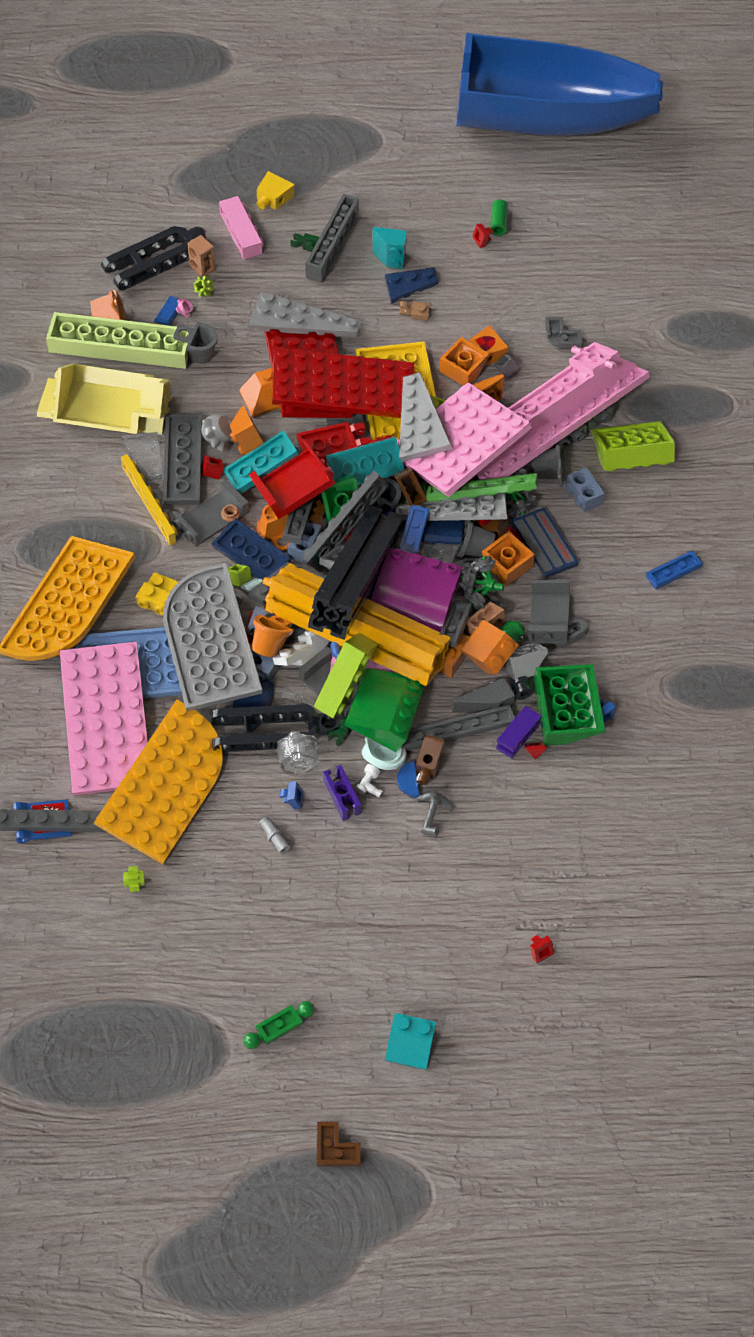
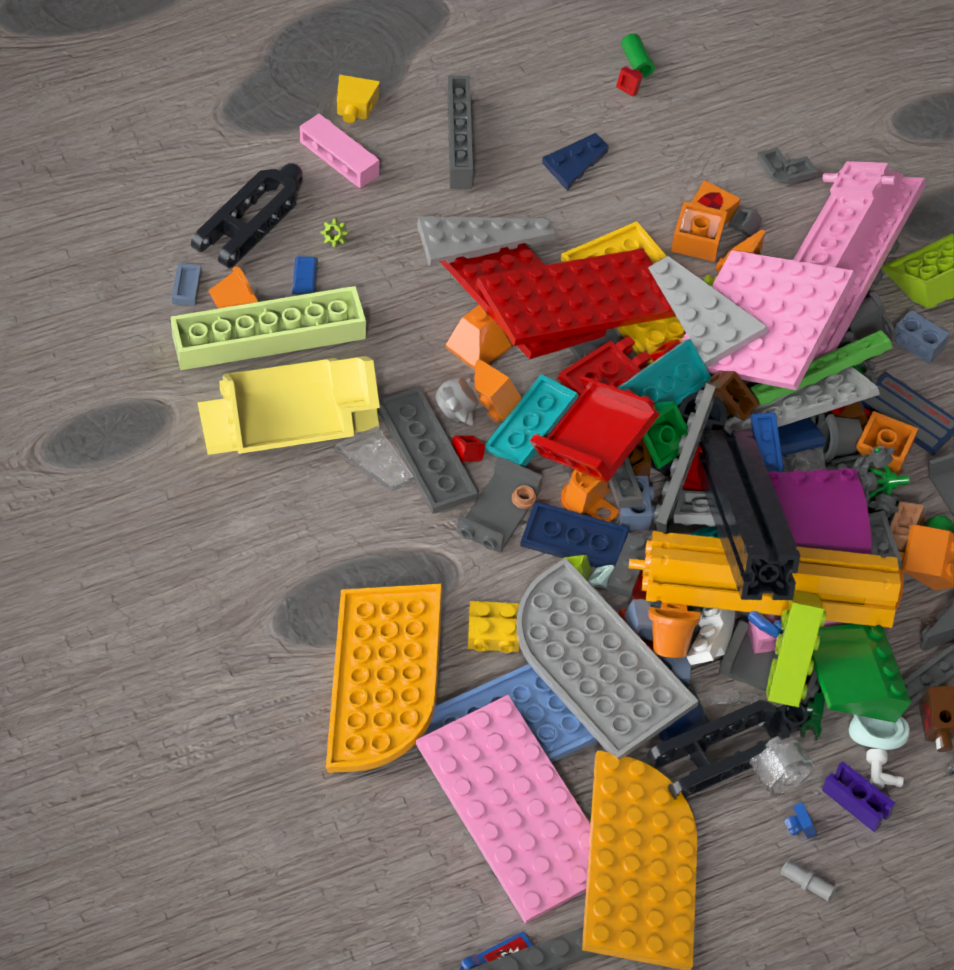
camera: 25 degrees left, 5 degrees down
yellow plate [121,454,178,546] -> none
dark grey container [173,322,218,364] -> none
bright pink plate [176,298,193,318] -> none
nougat brick [188,235,216,277] -> none
dark green plate [290,233,320,252] -> none
teal slope [372,227,407,269] -> none
blue tile [397,761,419,798] -> none
medium nougat plate [399,301,429,321] -> none
none -> sand blue tile [172,263,201,306]

